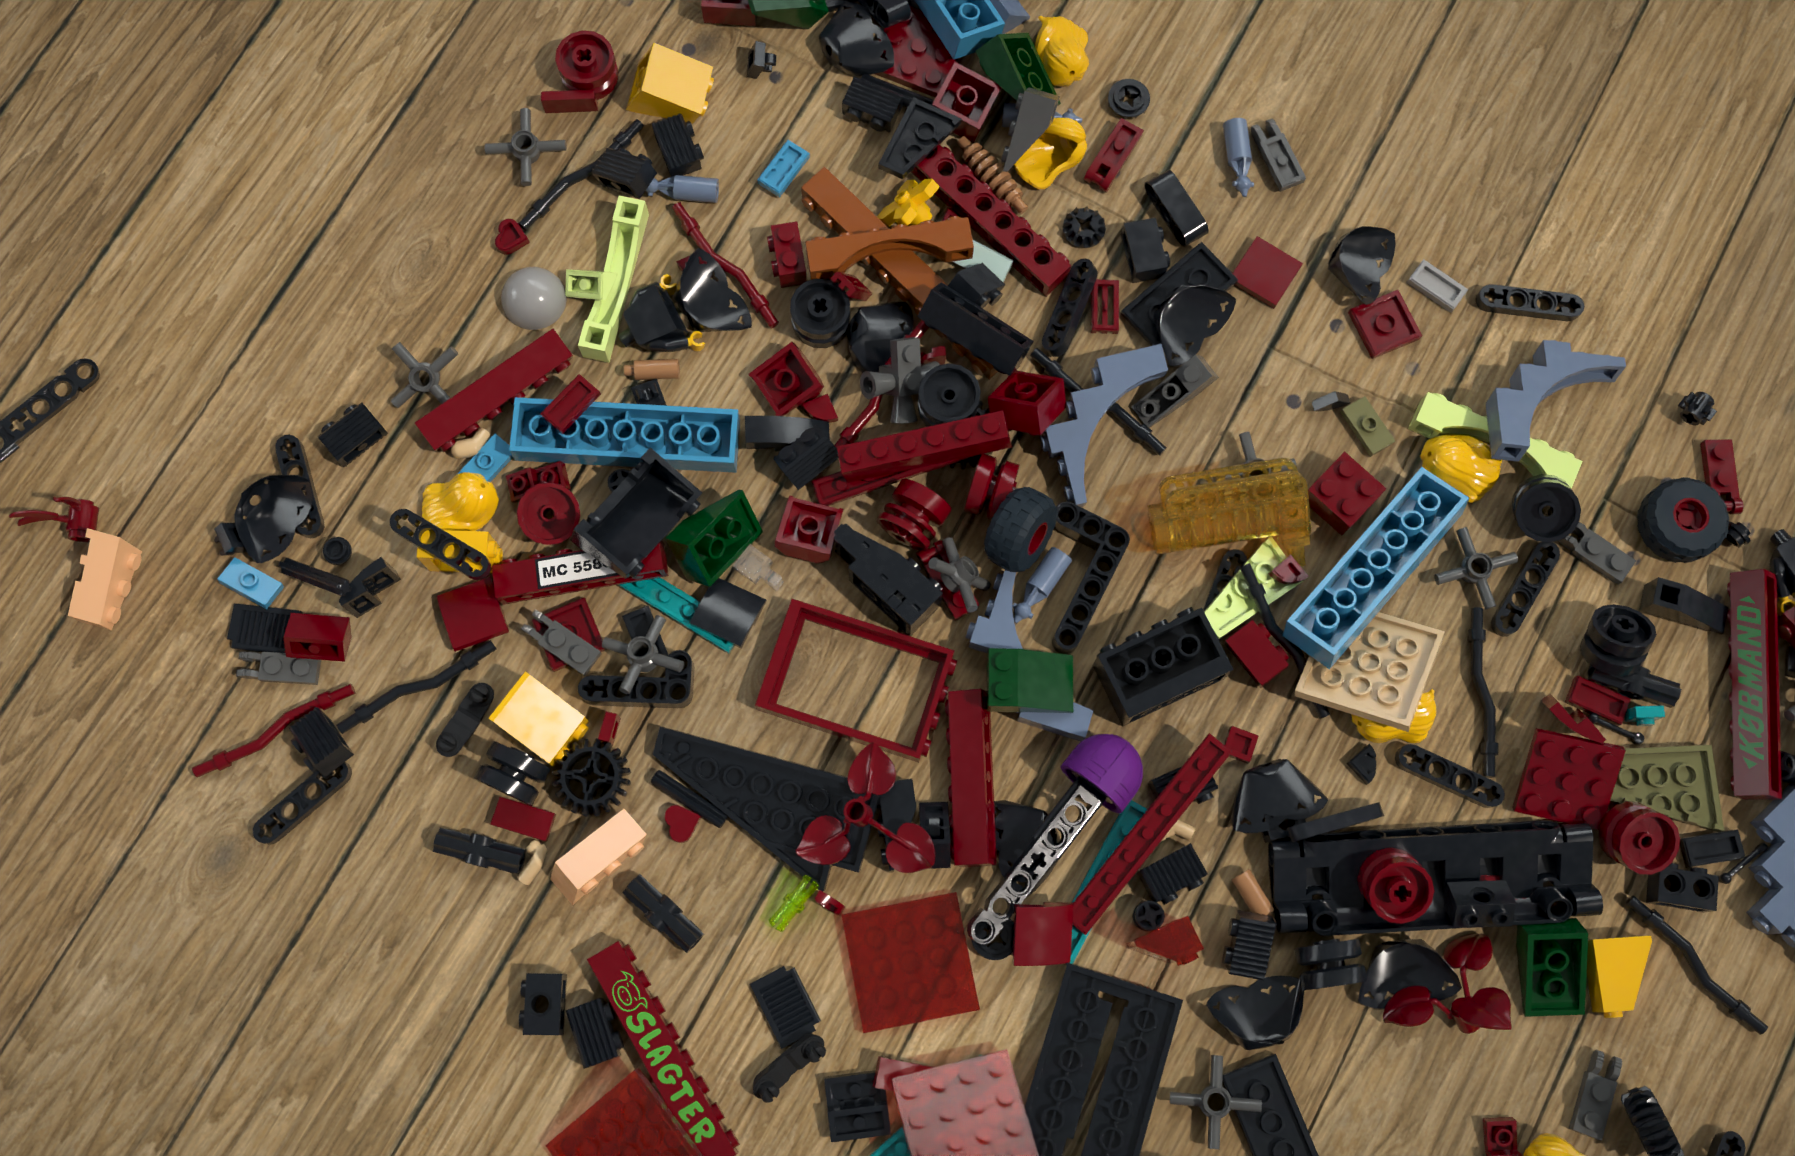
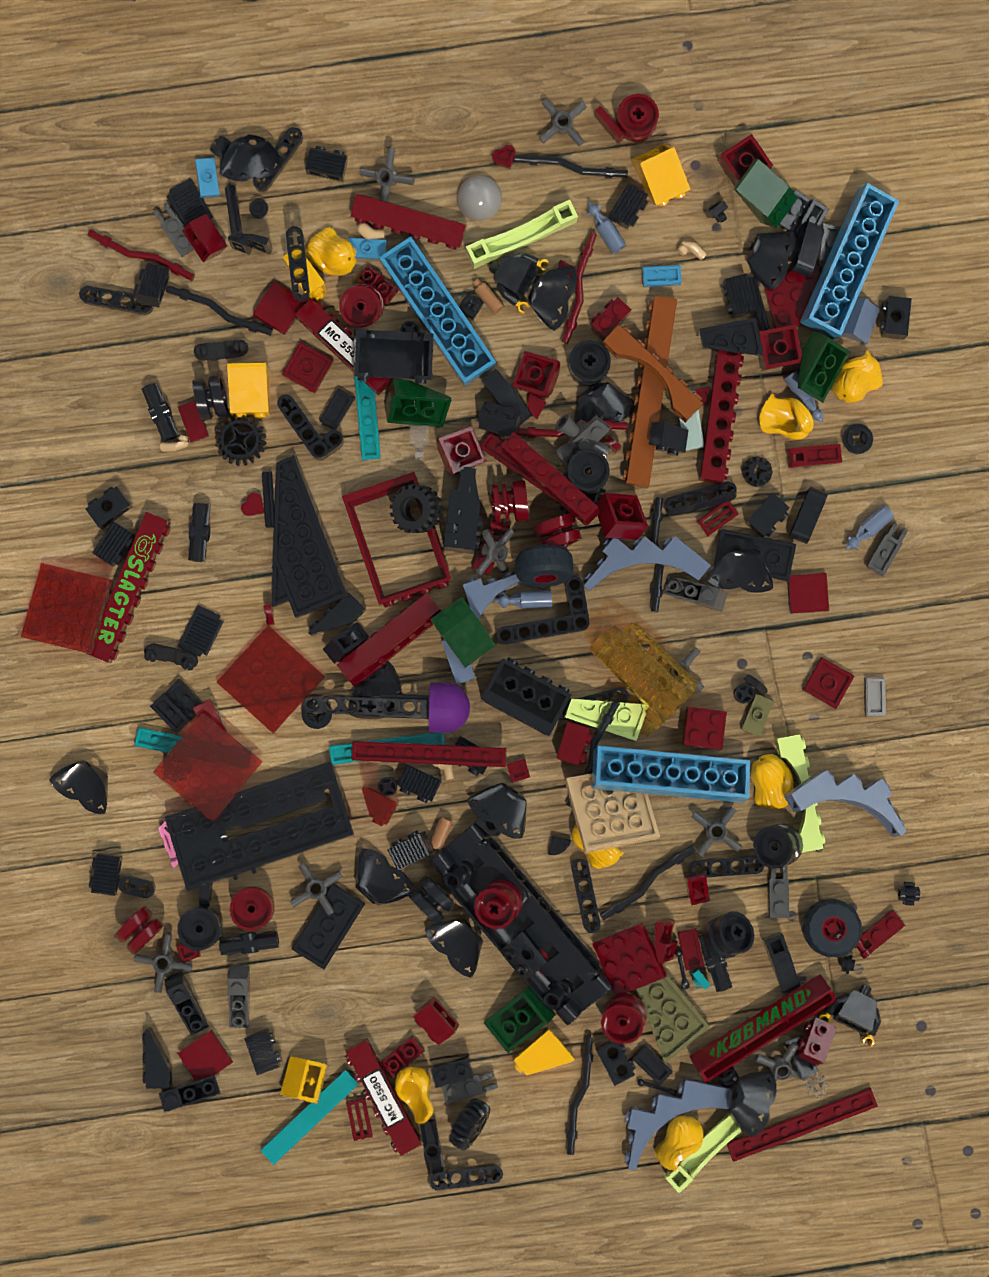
camera: 50 degrees right, 10 degrees up
dark red plant [9,496,99,542] -> none
light nougat wedge [68,528,142,631] -> none
dark grey hinge [521,609,602,676] -> none
dark red tile [540,374,601,434] -> none
light nougat wedge [550,809,647,905] -> none
yellowish green slope [565,269,617,300] -> none
black brick [592,148,657,200] -> none
dark red tile [598,711,621,746] -> none
dark grey bar [602,615,684,694] -> none
black slope [690,578,767,649] -> none
clear neon green pin [769,875,819,932] -> none
dark red plant [796,742,935,873] -> none
dark red tile [830,271,872,301] -> none
yellow plant [877,178,939,227] -> none
black brick [917,282,1034,376] -> none
medium nougat piece [957,136,1028,214] -> none
dark grey slope [1001,87,1060,172] -> none
dark red slope [1012,902,1073,966] -> none
tile [1268,555,1309,584] -> none
black beam [1287,802,1384,843] -> none
black piece [1328,226,1396,305] -> none
dark red plant [1383,933,1512,1034] -> none
black beam [1475,284,1585,322] -> none
none -> black tyre [390,485,443,533]
none -> dark red brick [413,996,459,1046]
none -> black brick [430,1056,473,1088]
none -> tan arm [677,241,707,260]
none -> dark red slope [684,873,710,906]
none -> black wheel [734,684,754,703]

